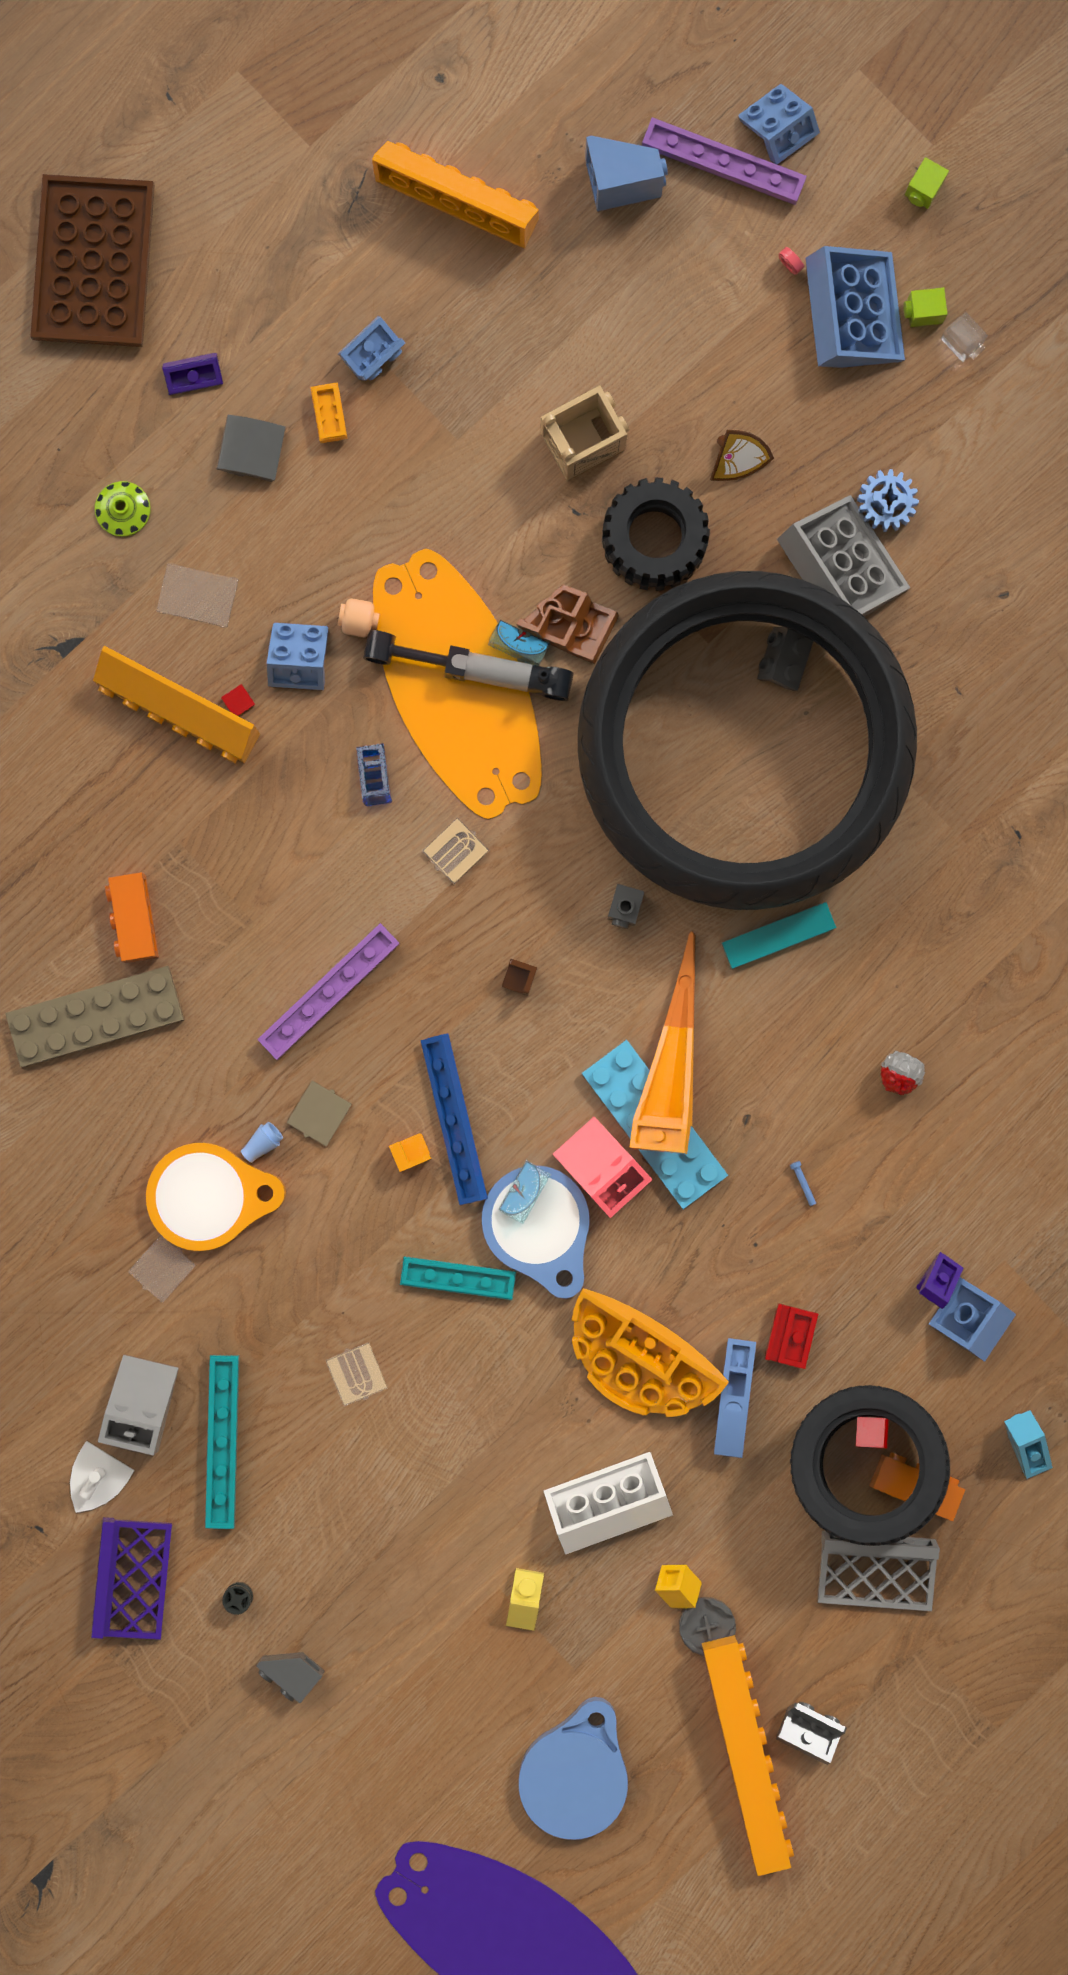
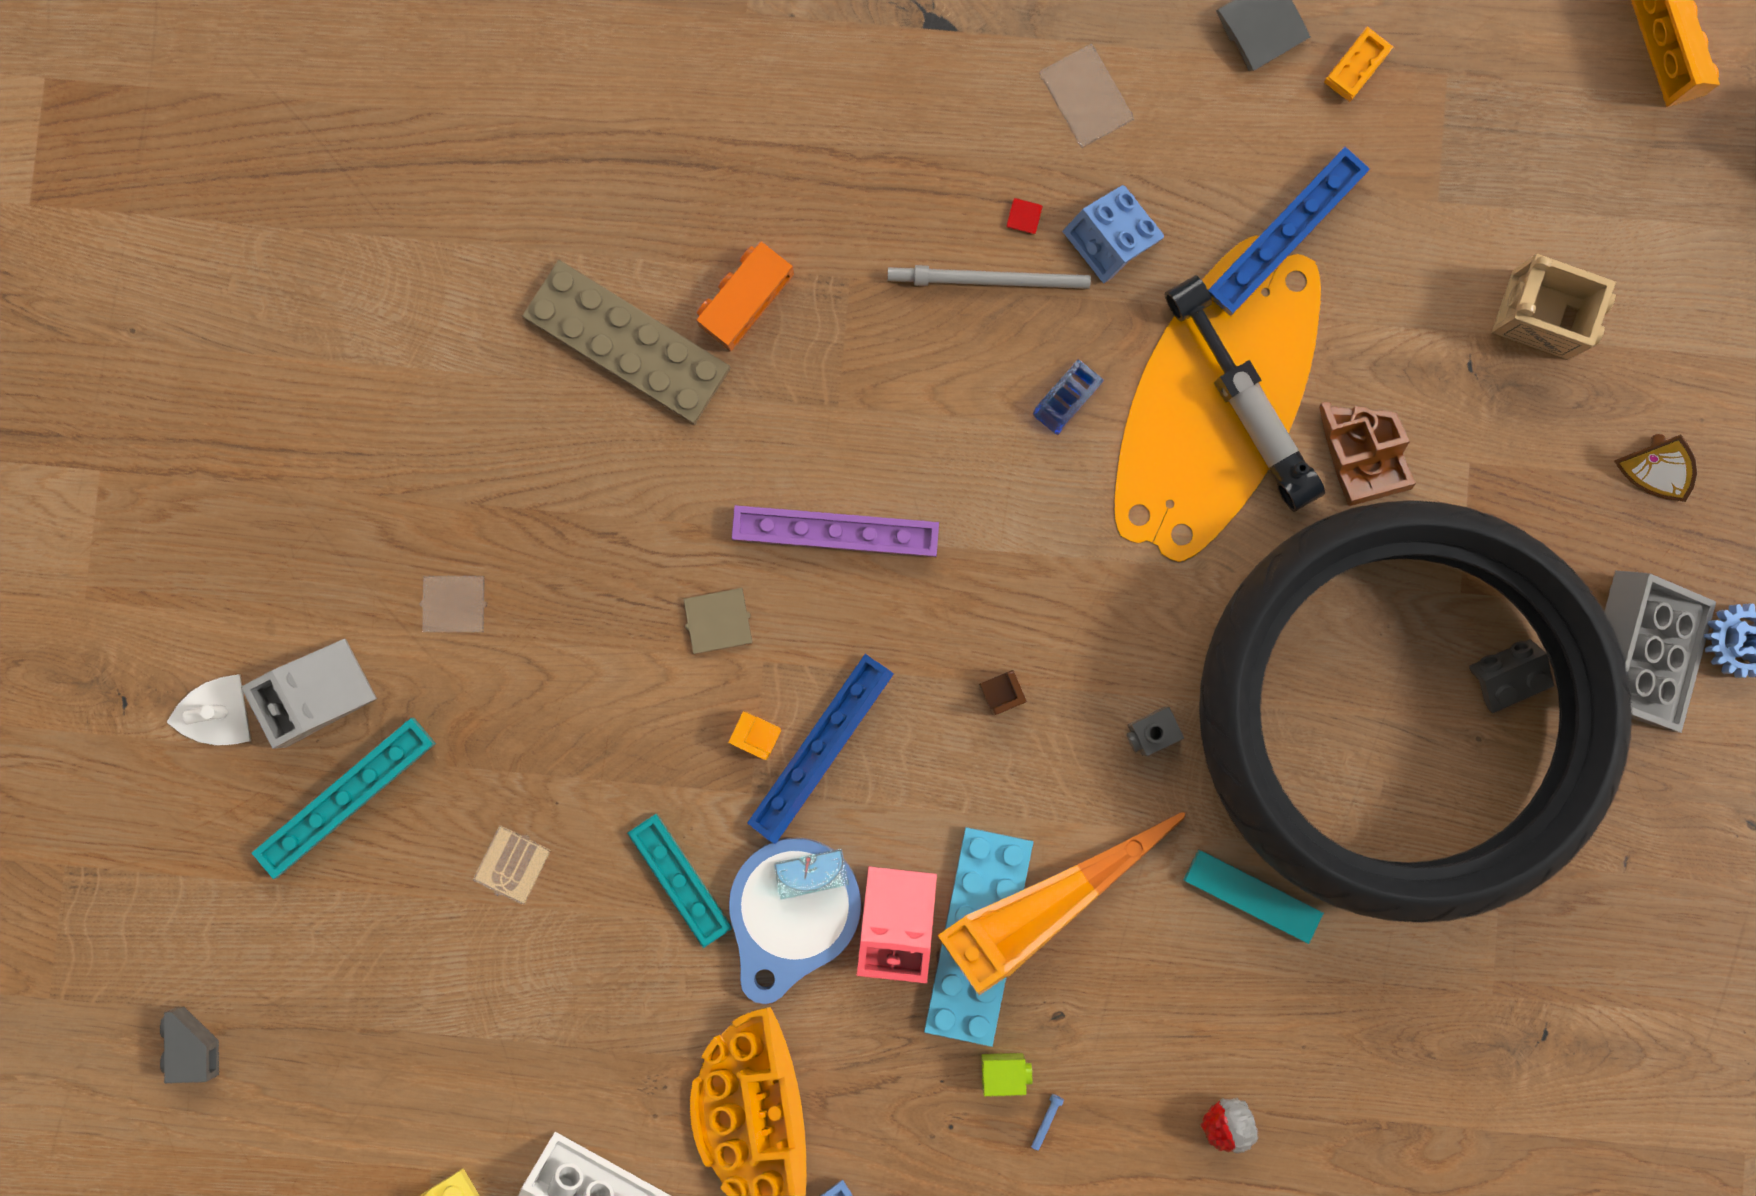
camera: 50 degrees right, 0 degrees up
dark purple fence [91,1517,172,1640] -> none
light orange slope [93,646,260,764] -> none
piece [146,1143,286,1251] -> none
pearl dark grey wheel [222,1582,253,1615] -> none
light blue cone [241,1122,283,1163] -> none
light nougat head [337,598,379,638] -> none
medium blue bracket [338,316,405,381] -> none
piece [422,817,489,884] -> none
slope [488,620,550,666] -> none
black tyre [602,477,710,591] -> none
none -> light grey bar [887,265,1091,289]
none -> lime brick [981,1053,1032,1096]
none -> blue plate [1208,147,1370,317]

